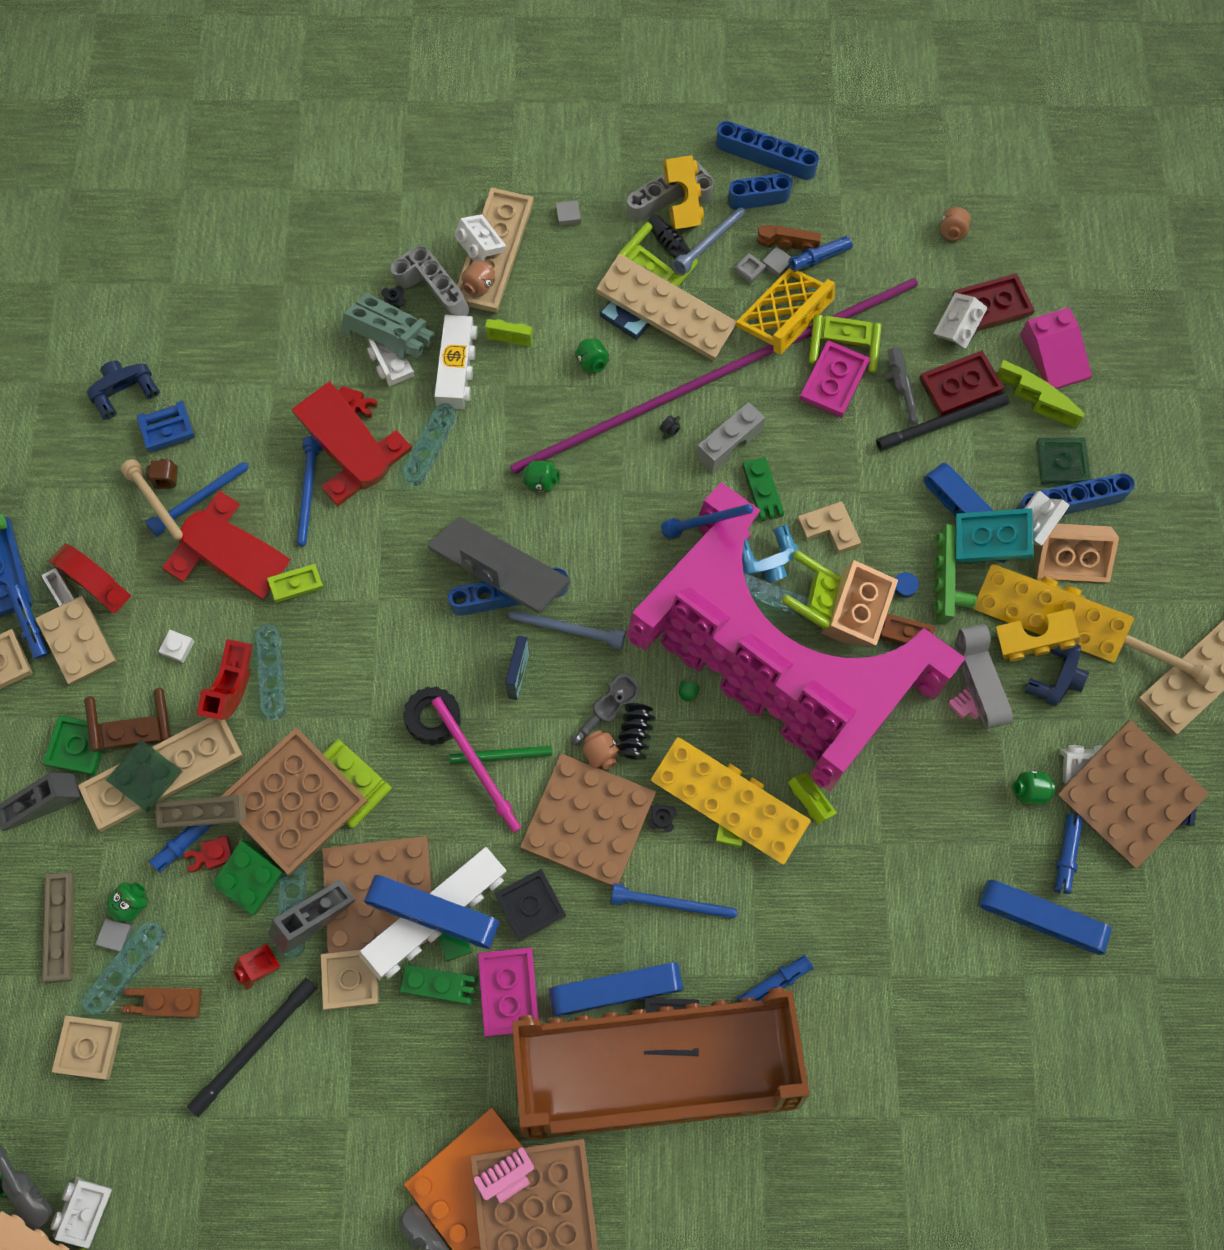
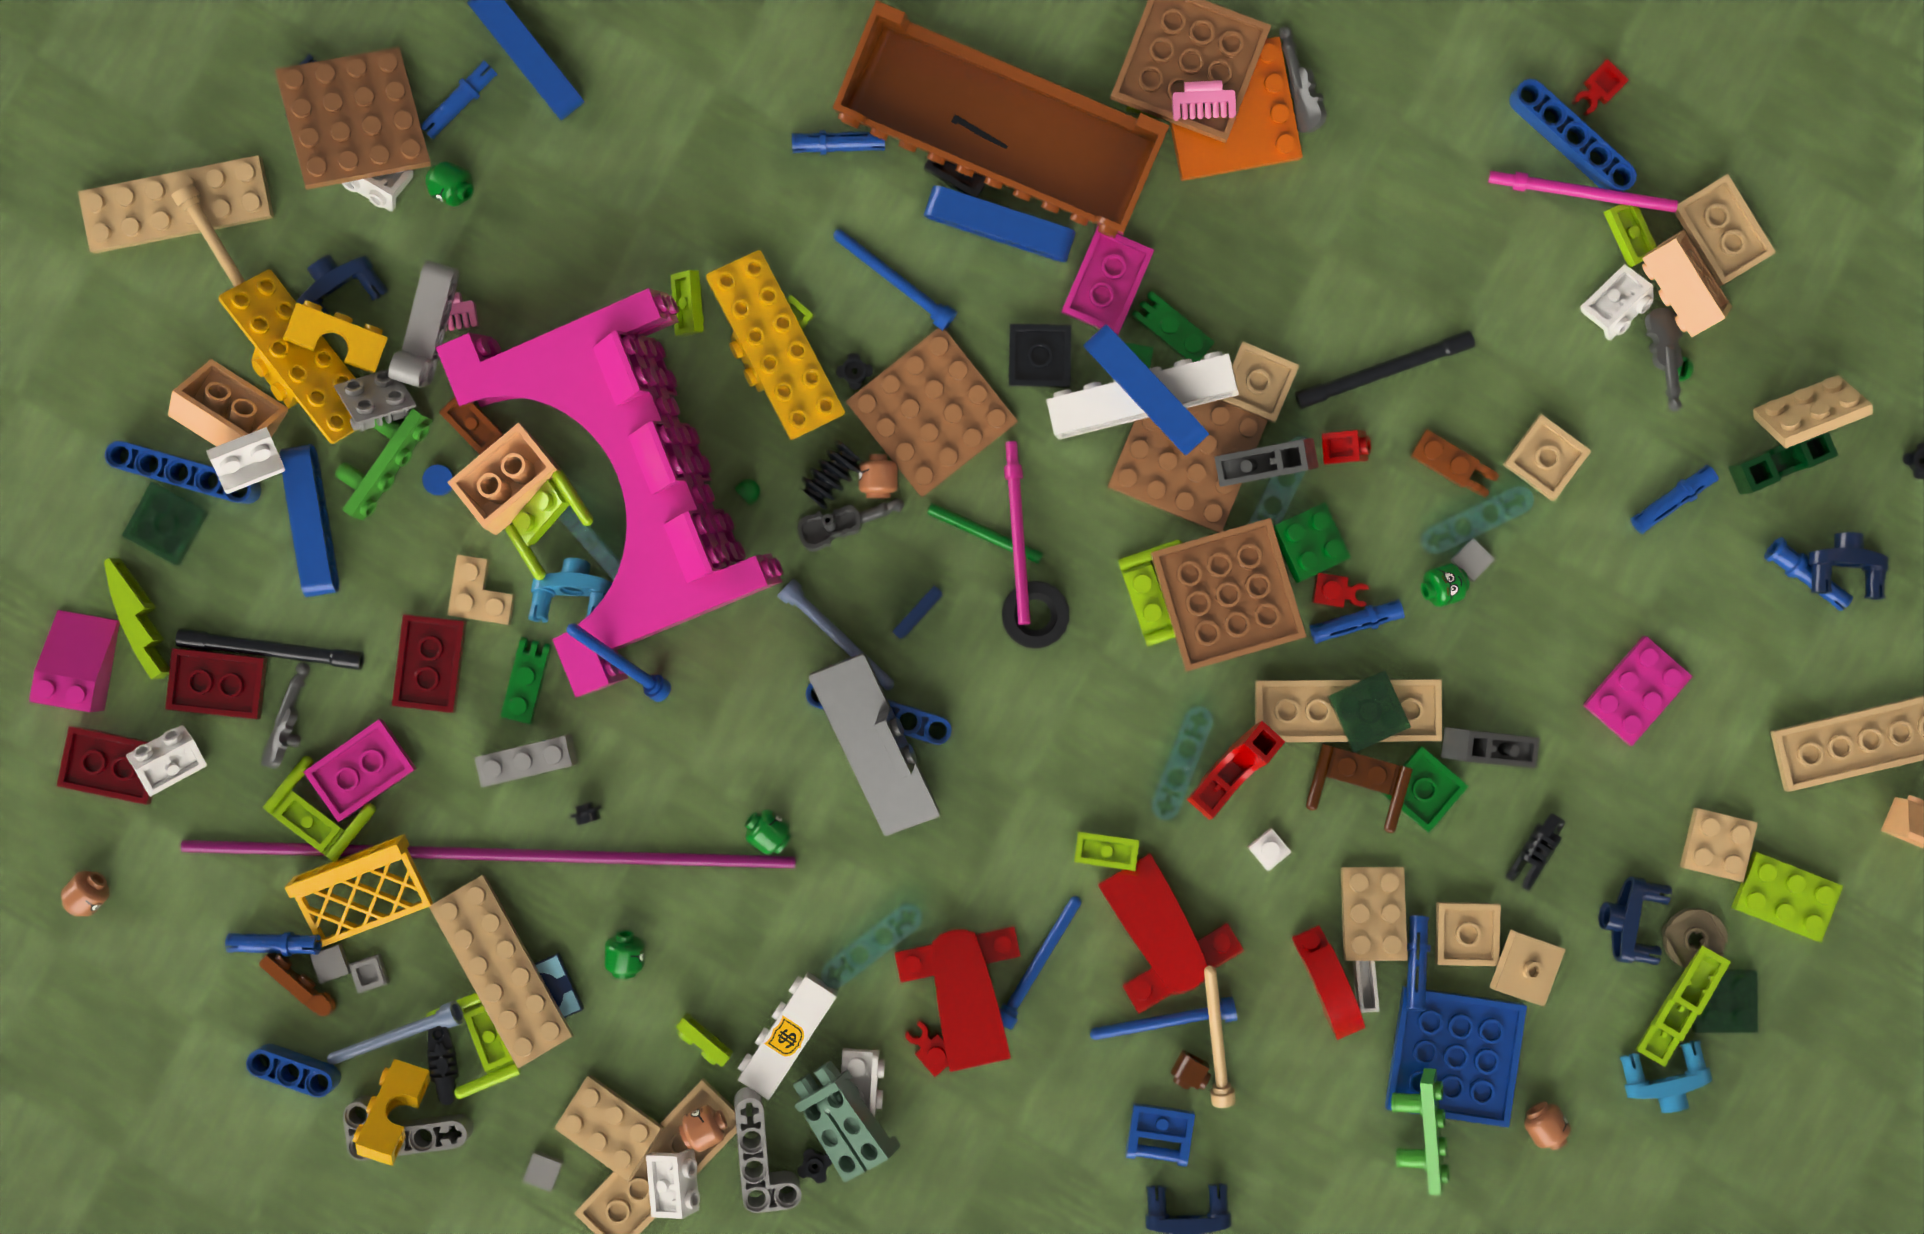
camera: 145 degrees left, 20 degrees up
dark tan tile [42,872,75,983] -> none
dark tan tile [155,795,246,828] -> none
blue beam [716,121,819,180] -> none
teal plate [956,508,1034,563] -> none
none -> light grey hinge [334,369,416,432]
none -> dark red plate [392,614,467,713]
none -> tan plate [554,1075,665,1181]

